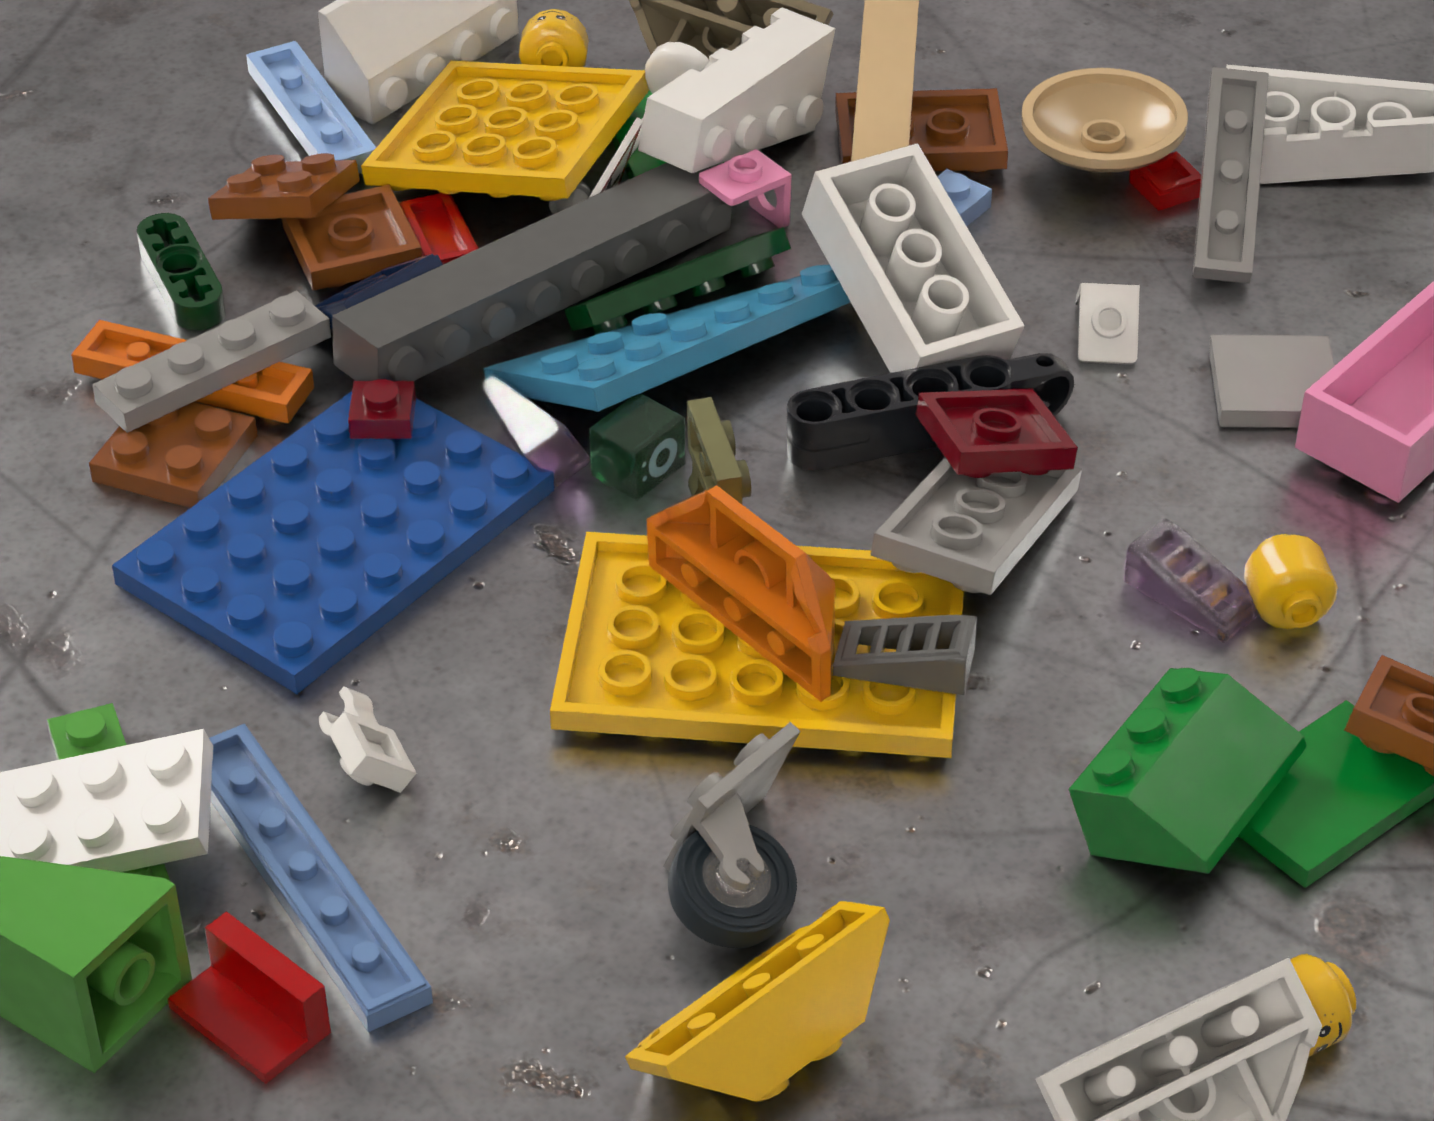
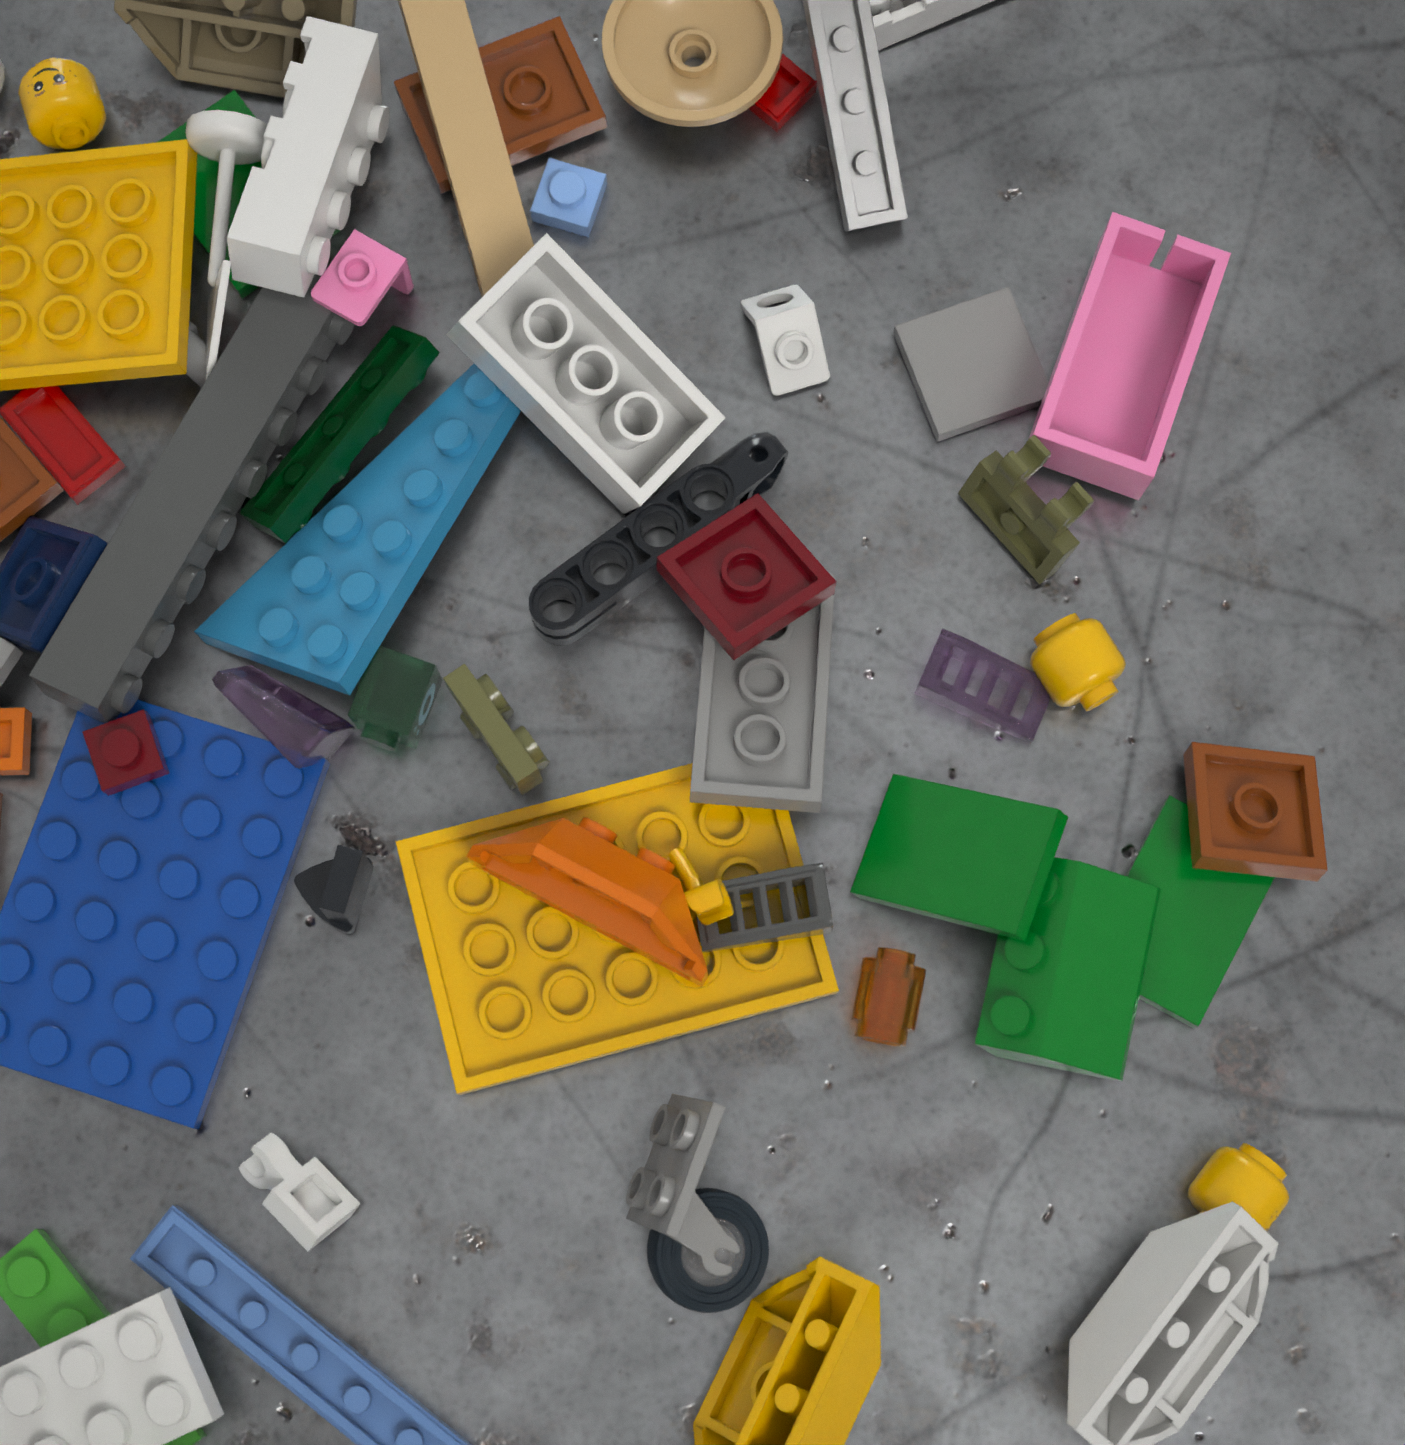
camera: 20 degrees left, 35 degrees up
none -> black tile [294,845,374,934]
none -> yellow hand [668,848,734,925]
none -> green tile [850,774,1068,941]
none -> clear orange brick [851,947,927,1047]
none -> olive plate [958,435,1094,585]

